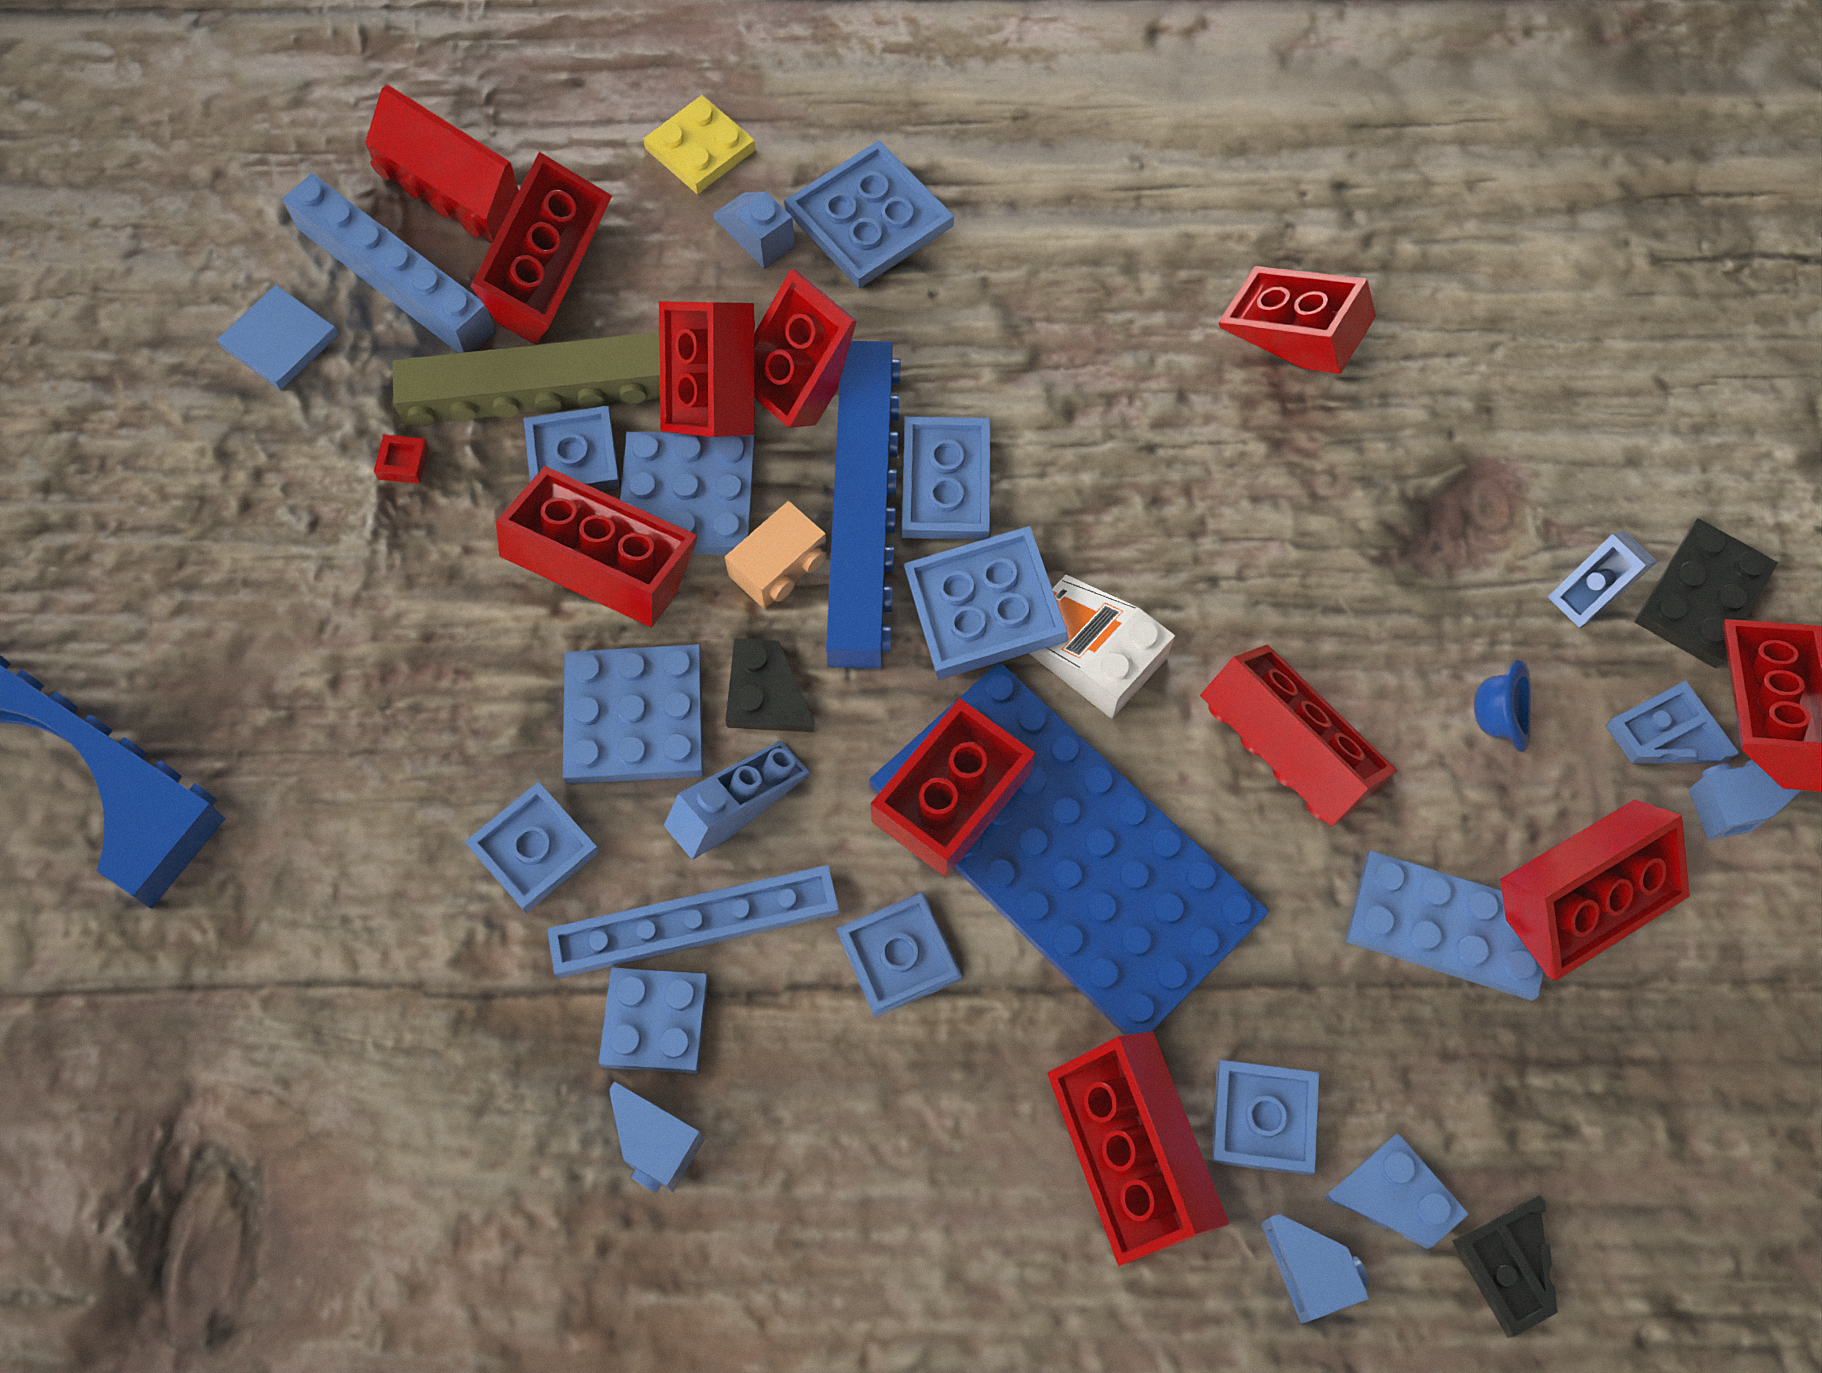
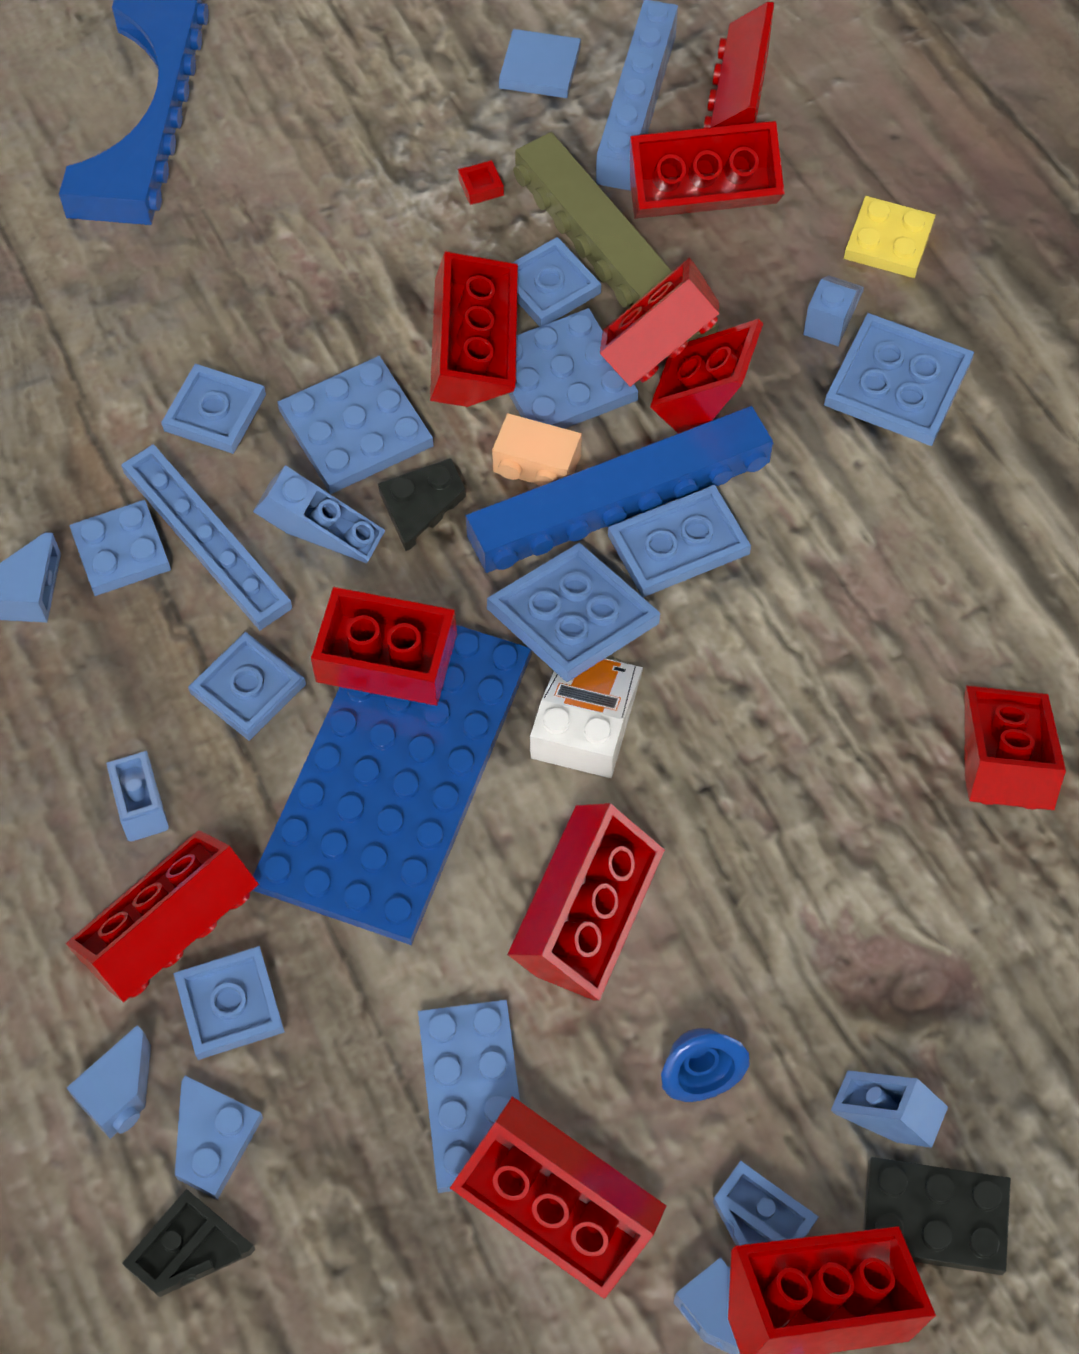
camera: 65 degrees right, 5 degrees down
none -> medium blue slope [106,751,169,841]

